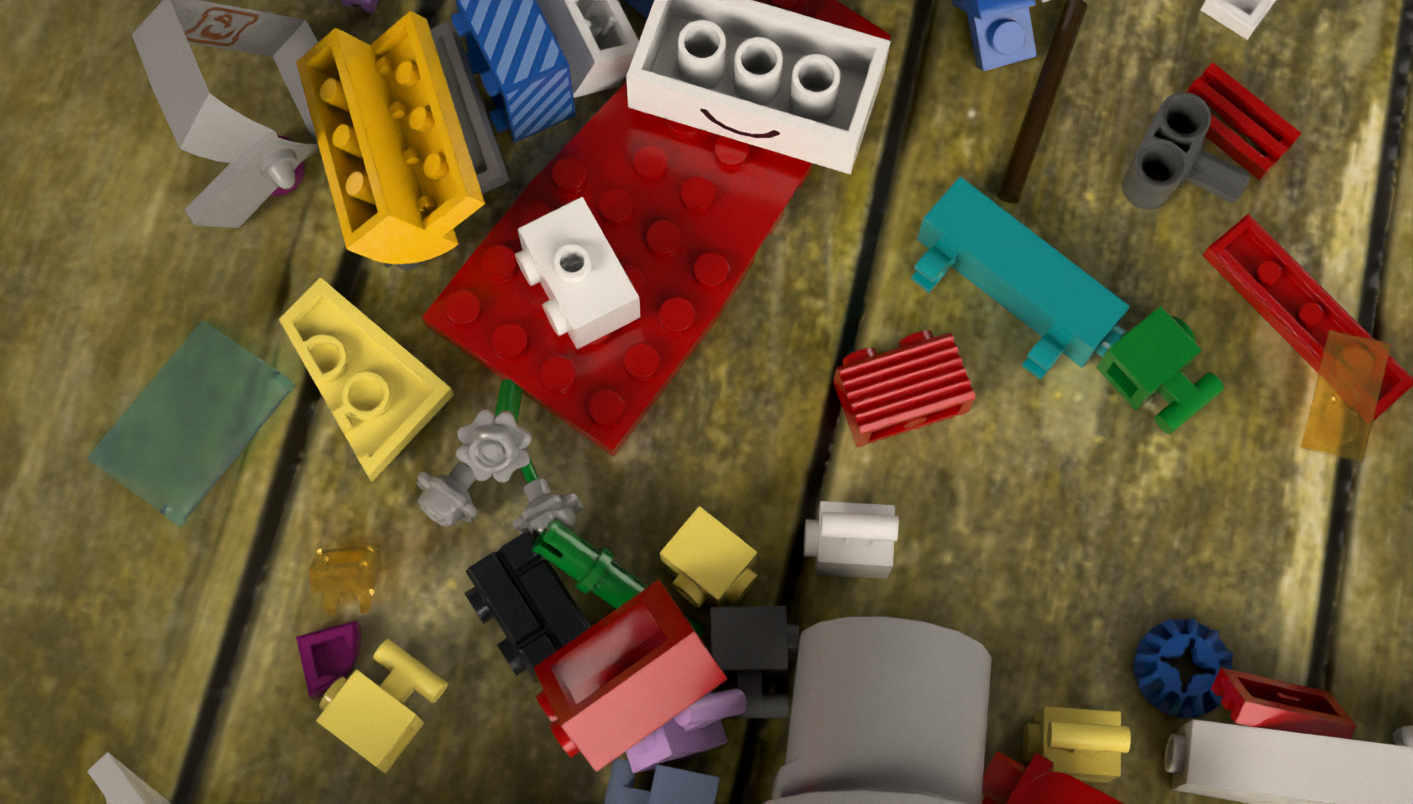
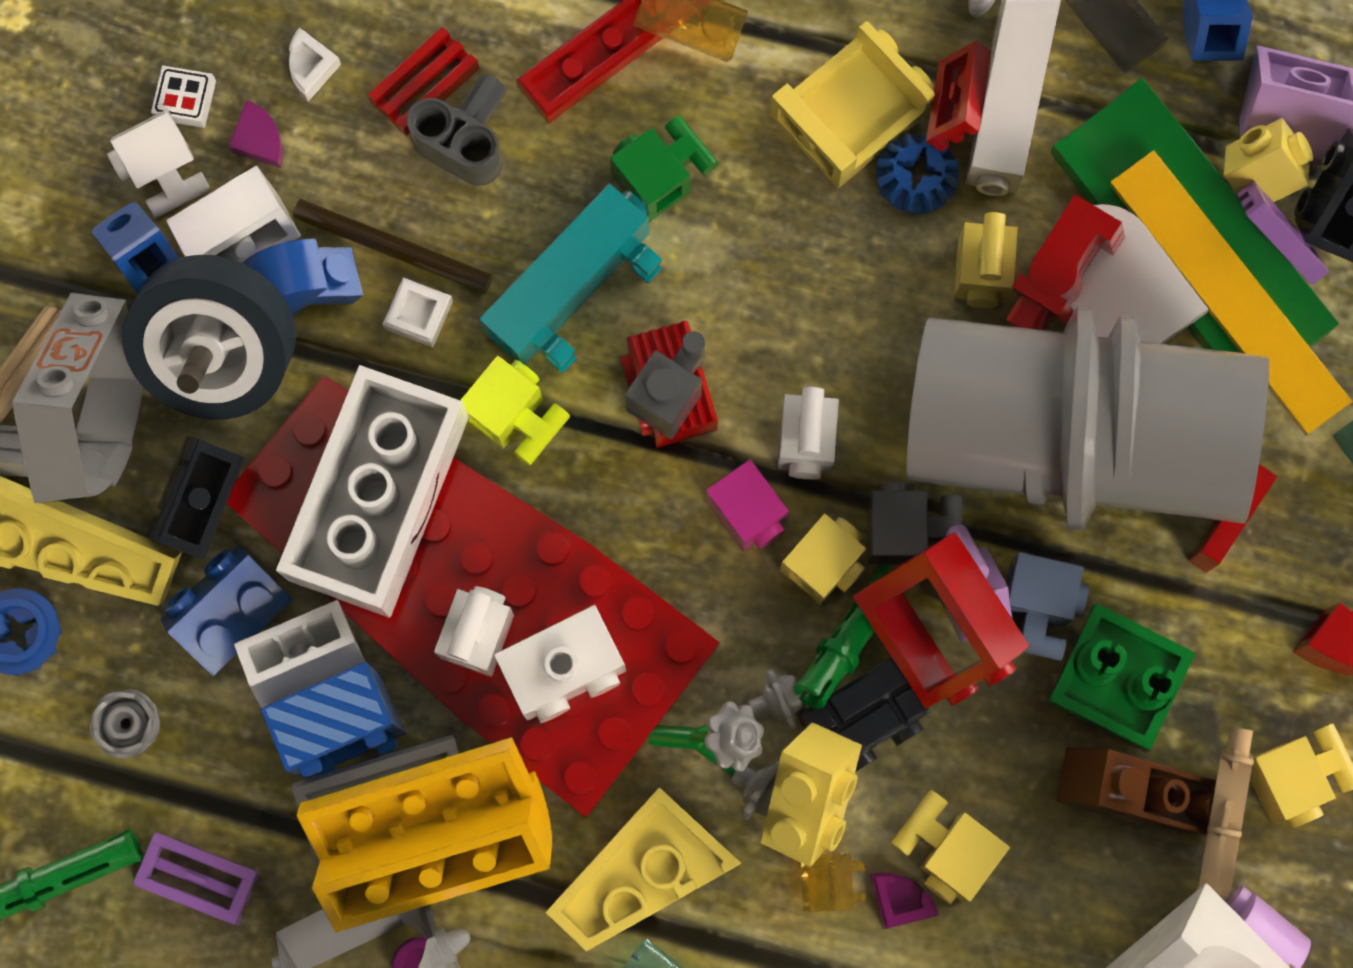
camera: 85 degrees left, 5 degrees up
none -> white tile [382,278,453,348]
none -> white brick [434,586,514,677]
none -> neon yellow brick [460,355,570,466]
none -> dark grey brick [625,331,705,440]
none -> dark pink brick [706,459,789,552]
none -> light yellow brick [761,722,862,867]
none -> light yellow panel [770,21,935,189]

